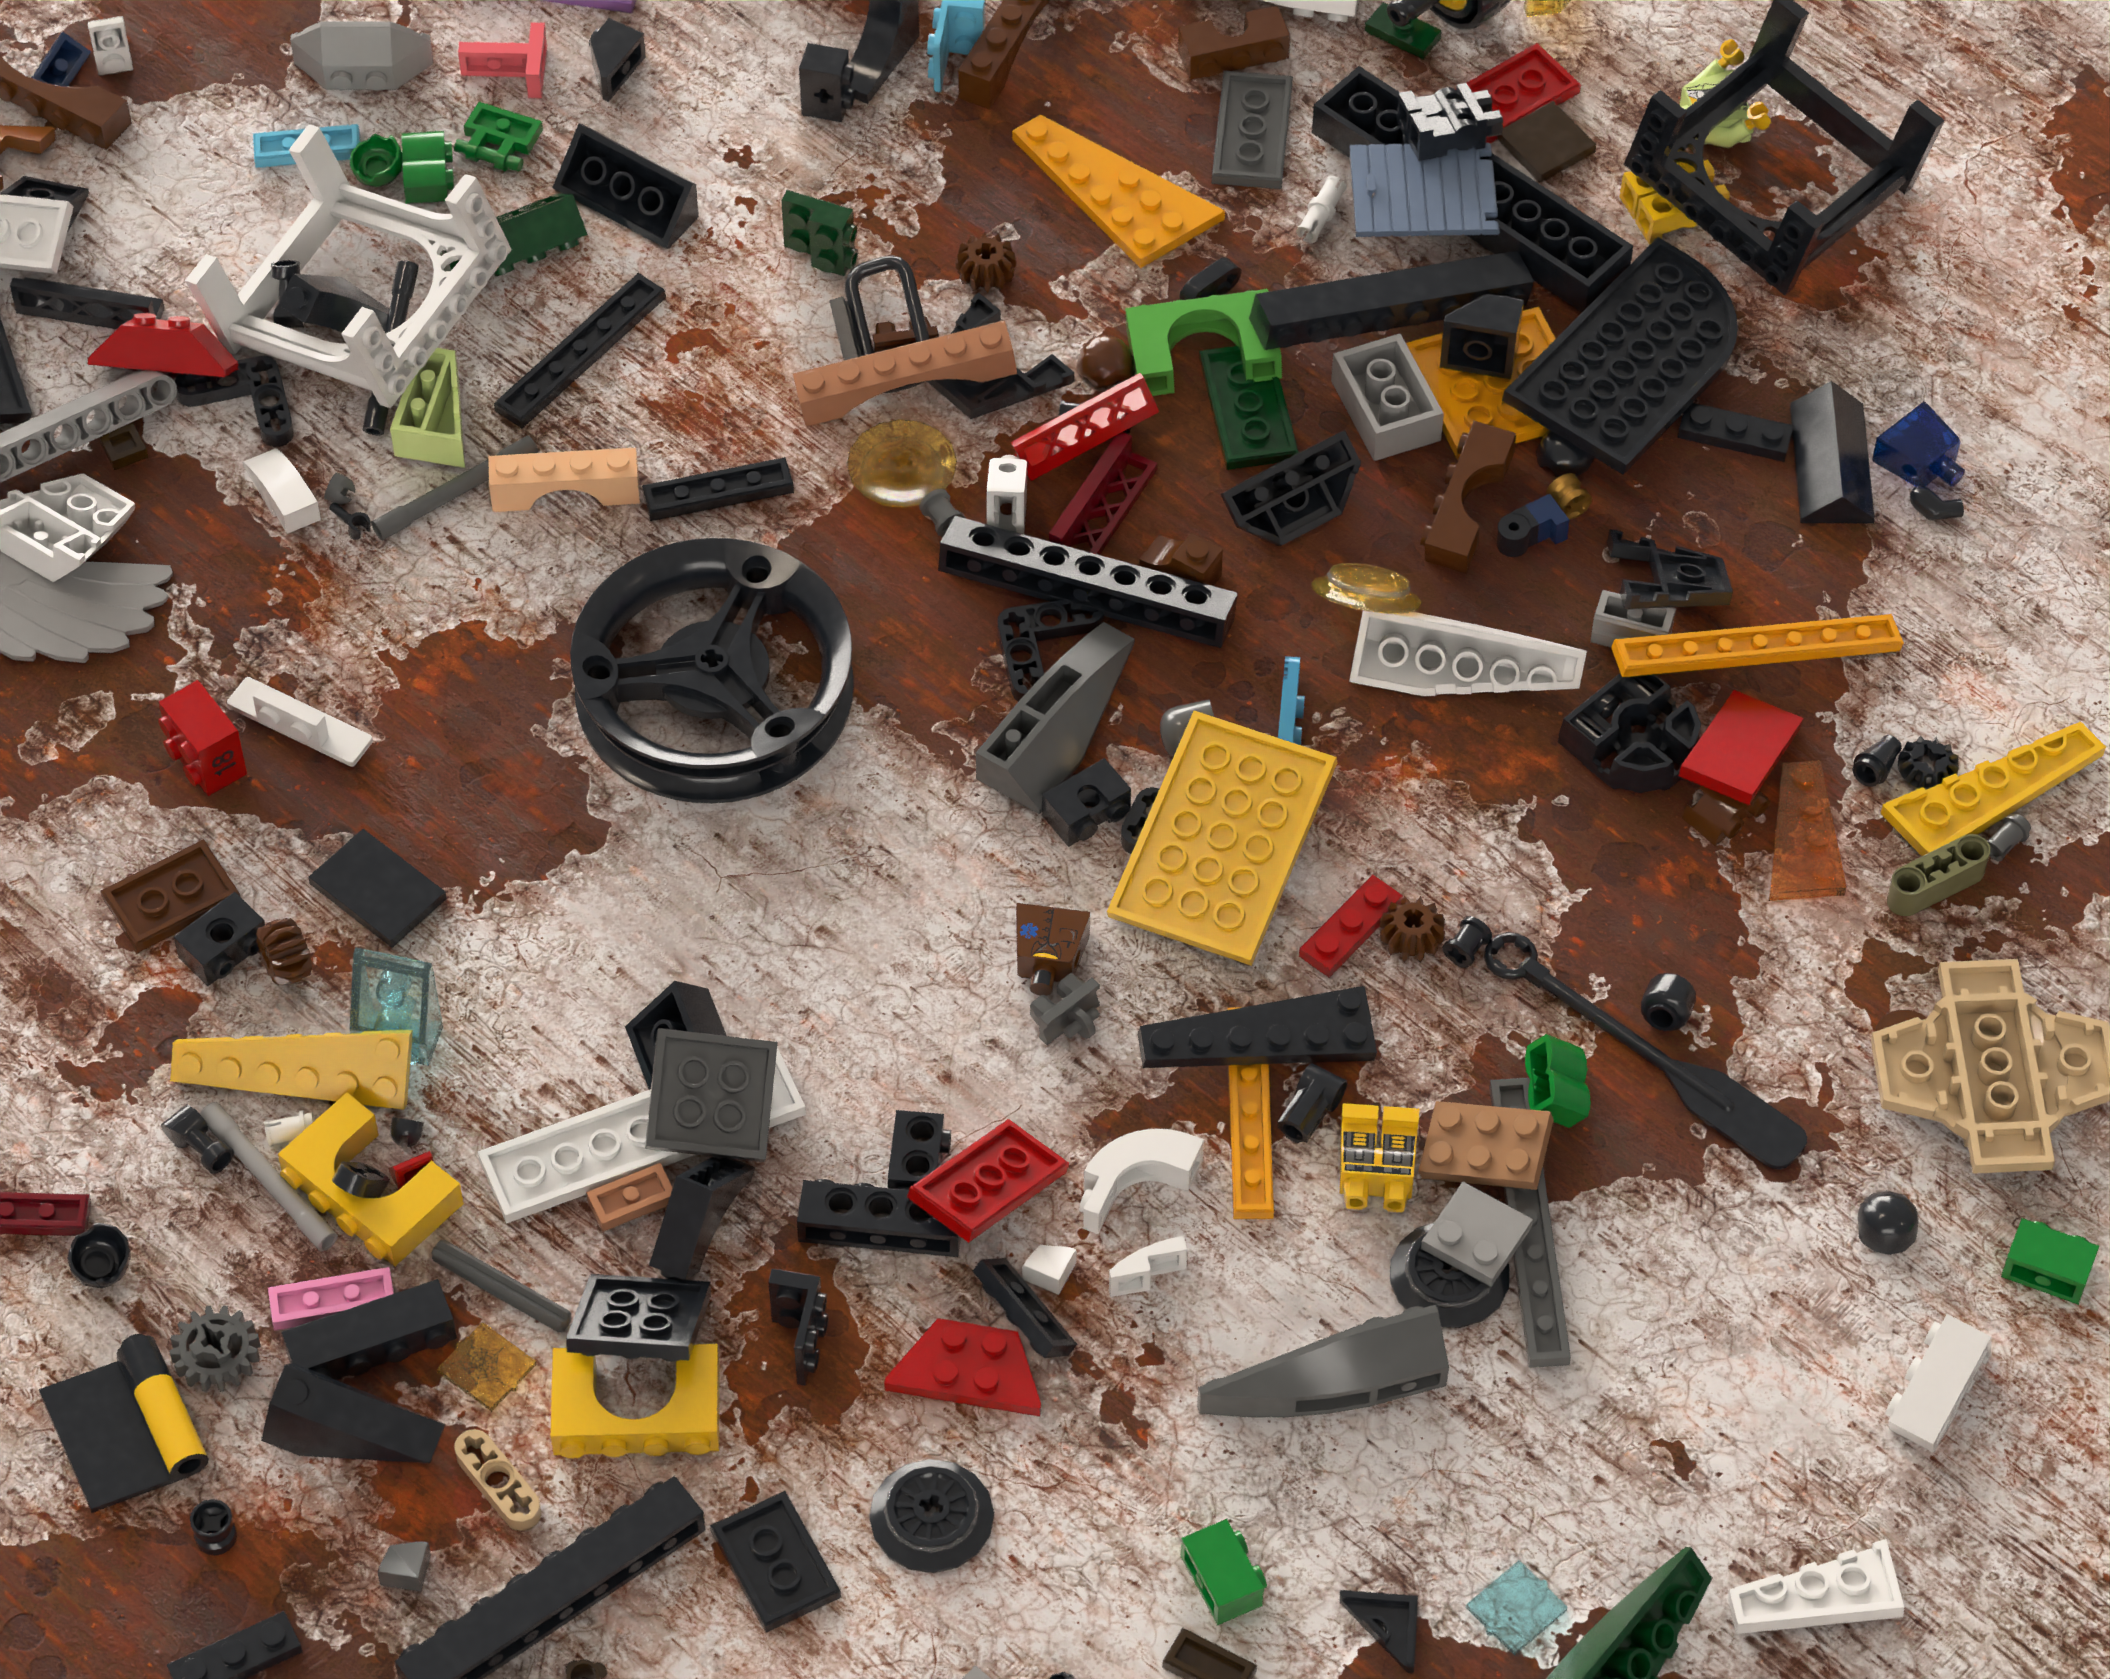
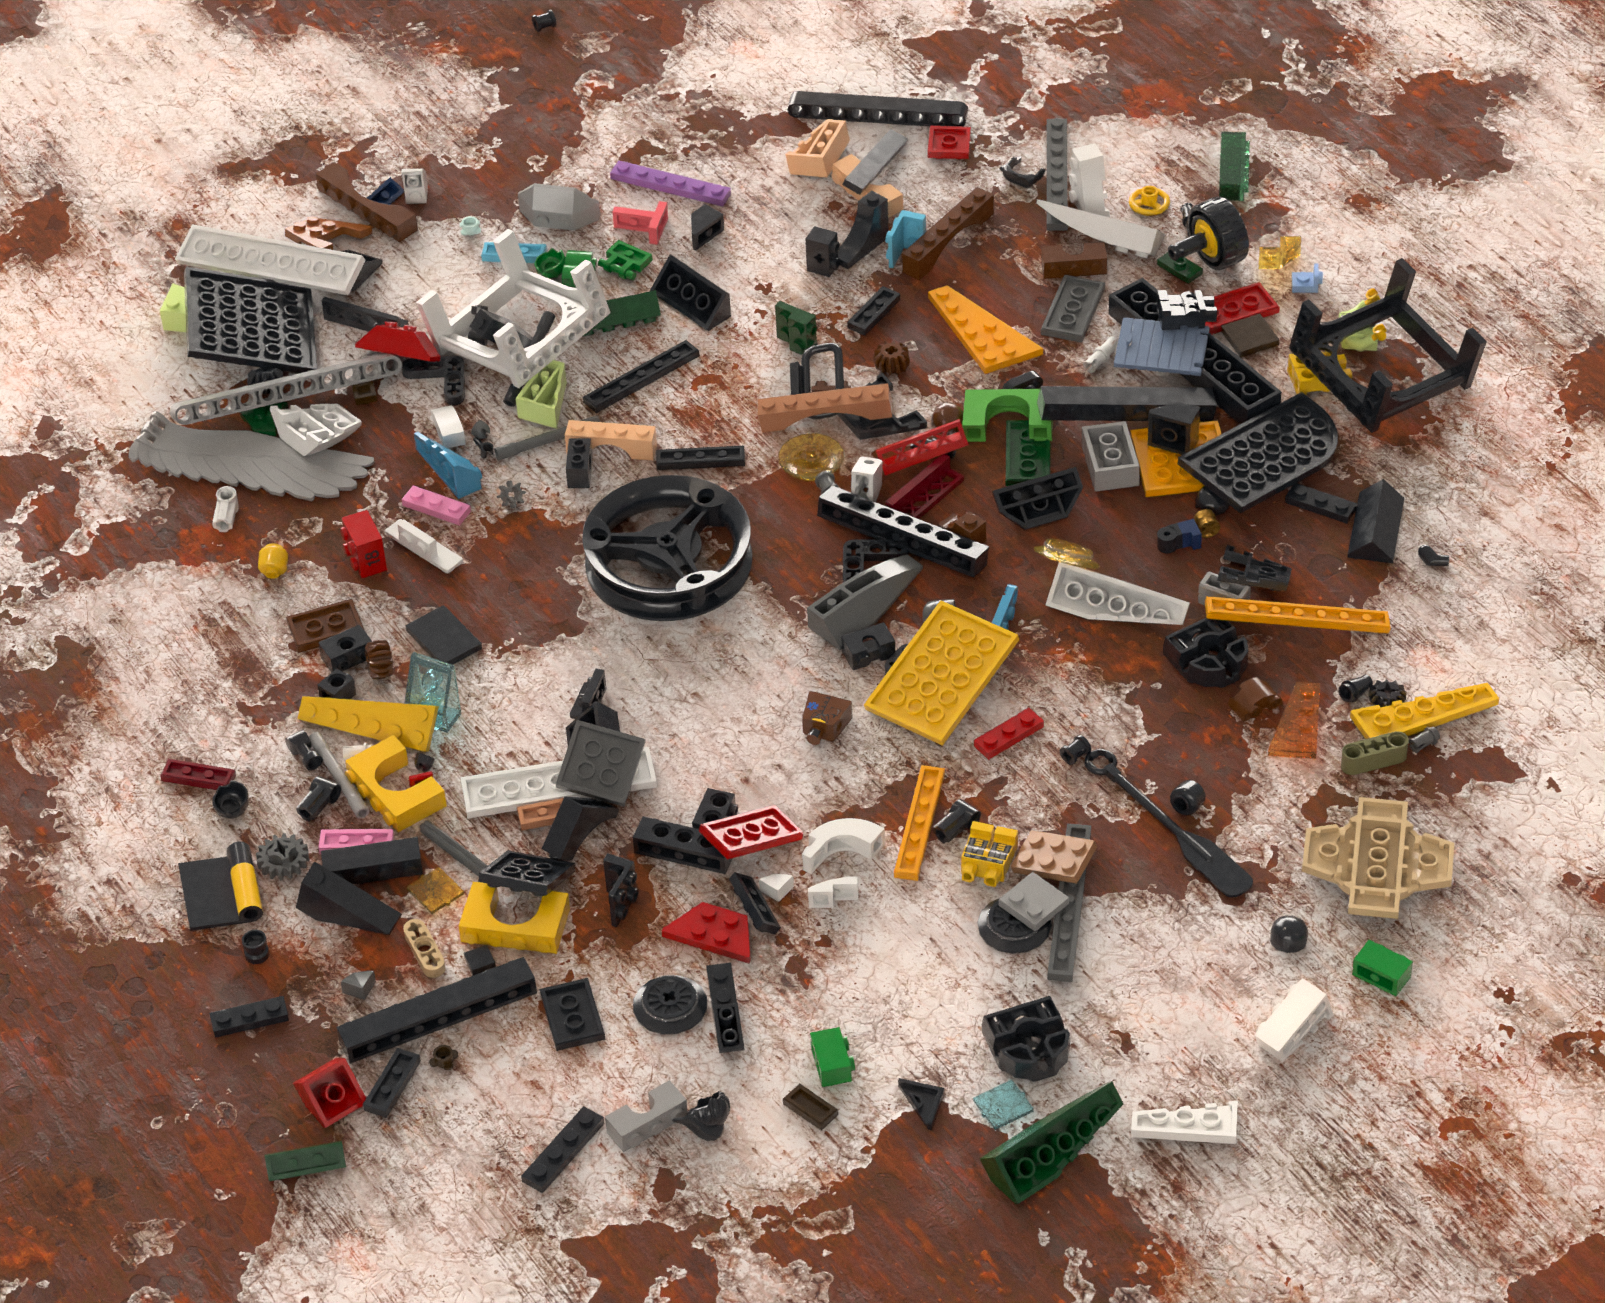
camera: 15 degrees right, 10 degrees down
black beam [332,1162,390,1198] -> none
dark grey hips [1030,973,1100,1045] -> none
black wing [1137,986,1377,1068] -> none
dark grey wedge [1197,1305,1449,1417] -> none
reddish brown gear [1380,896,1445,963] -> none
reddish brown arch [1420,421,1516,574] -> none
green brick [1525,1034,1591,1128] -> none
red tile [1678,690,1804,805] -> none
clear blue torso [1872,401,1965,487] -> none
none -> yellow head [258,543,288,579]
none -> black piece [296,776,341,822]
none -> black brick [317,668,356,699]
none -> bright pink plate [402,486,471,526]
none -> dark azure wedge [414,431,482,499]
none -> light aqua plate [460,216,481,236]
none -> black tile [464,945,496,975]
none -> dark grey gear [497,480,526,509]
none -> black brick [566,438,593,488]
none -> black bracket [570,668,607,719]
none -> black slope [706,962,745,1053]
none -> black plate [847,286,901,336]
none -> black connector [982,996,1070,1082]
none -> light blue bracket [1291,263,1323,293]

